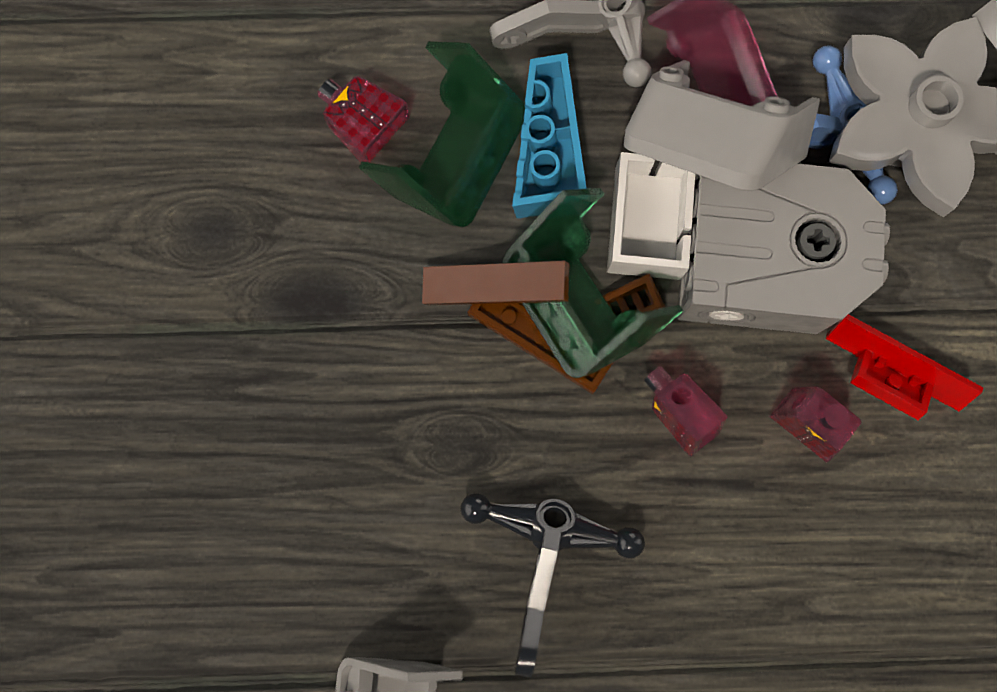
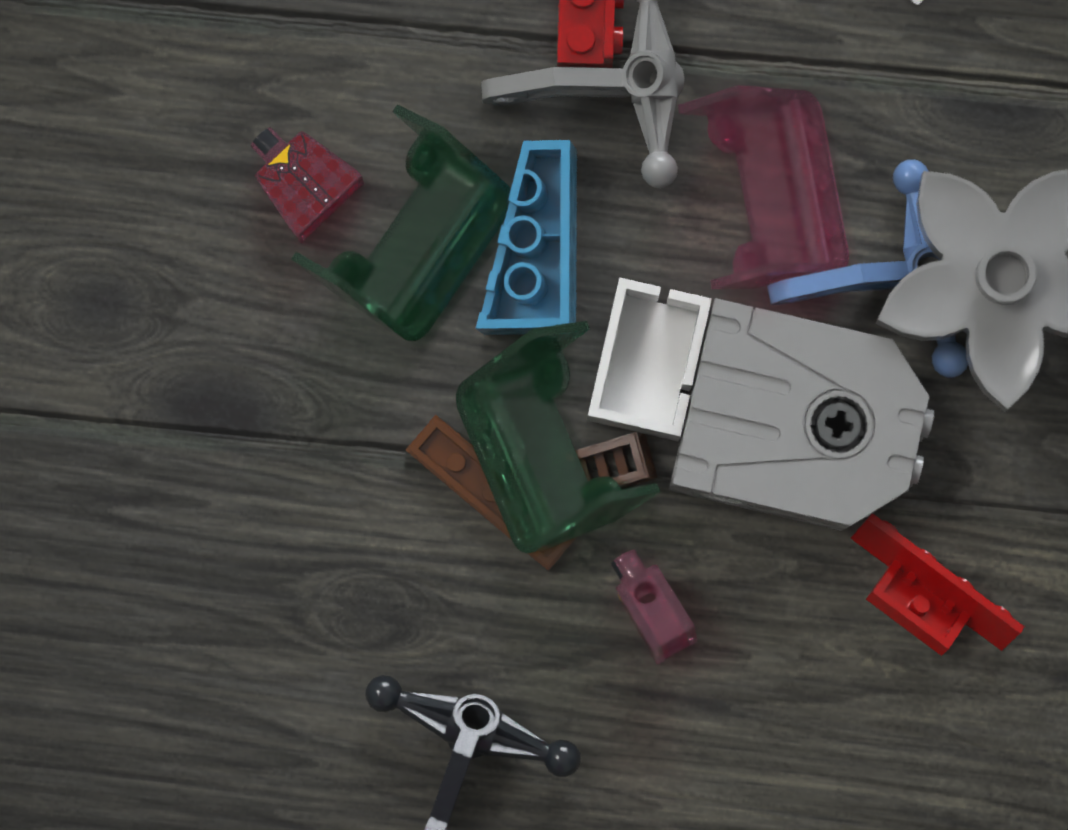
camera: 15 degrees right, 5 degrees up
reddish brown tile [422,261,569,305] -> none
light grey windscreen [623,60,820,190] -> none
clear pink torso [770,386,862,463] -> none

